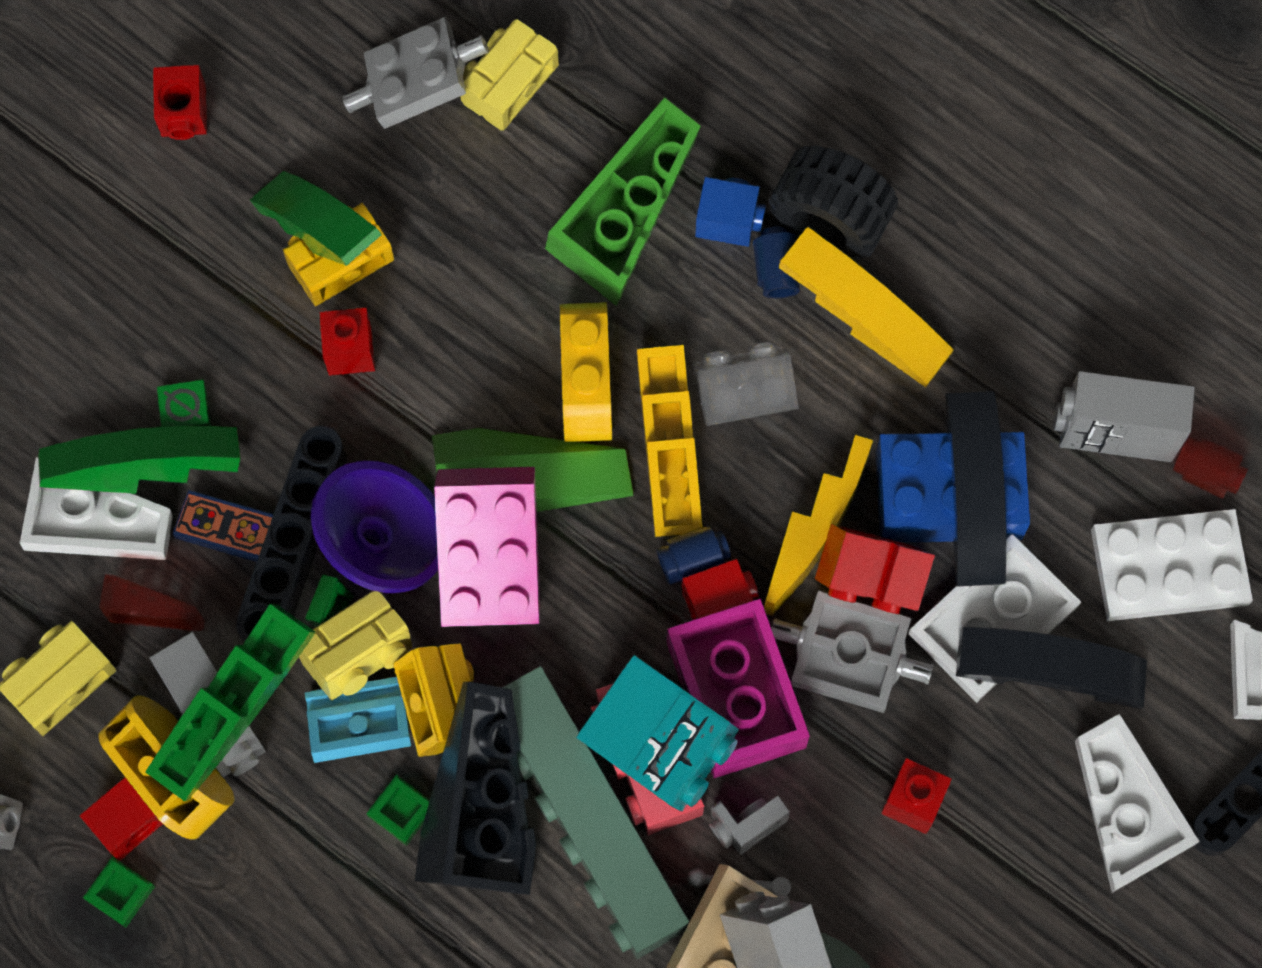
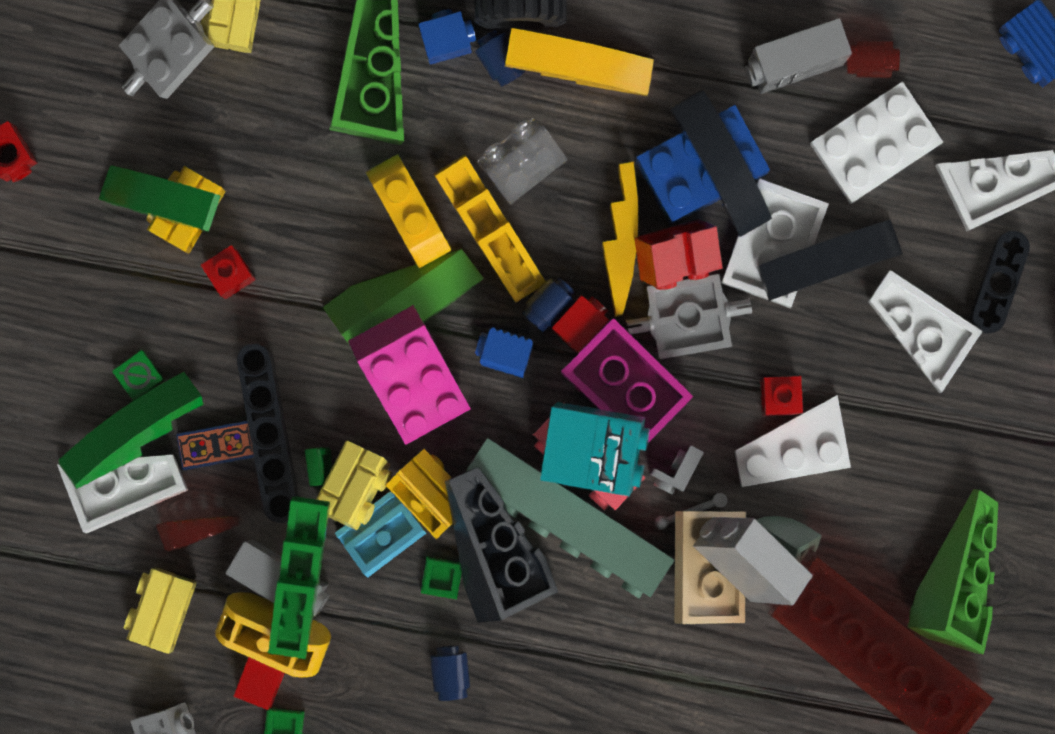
camera: 25 degrees left, 15 degrees up
dark purple dish [311,461,438,593] -> none
none -> dark blue brick [430,645,470,701]
none -> blue brick [475,327,533,378]
none -> white wing [734,395,851,487]

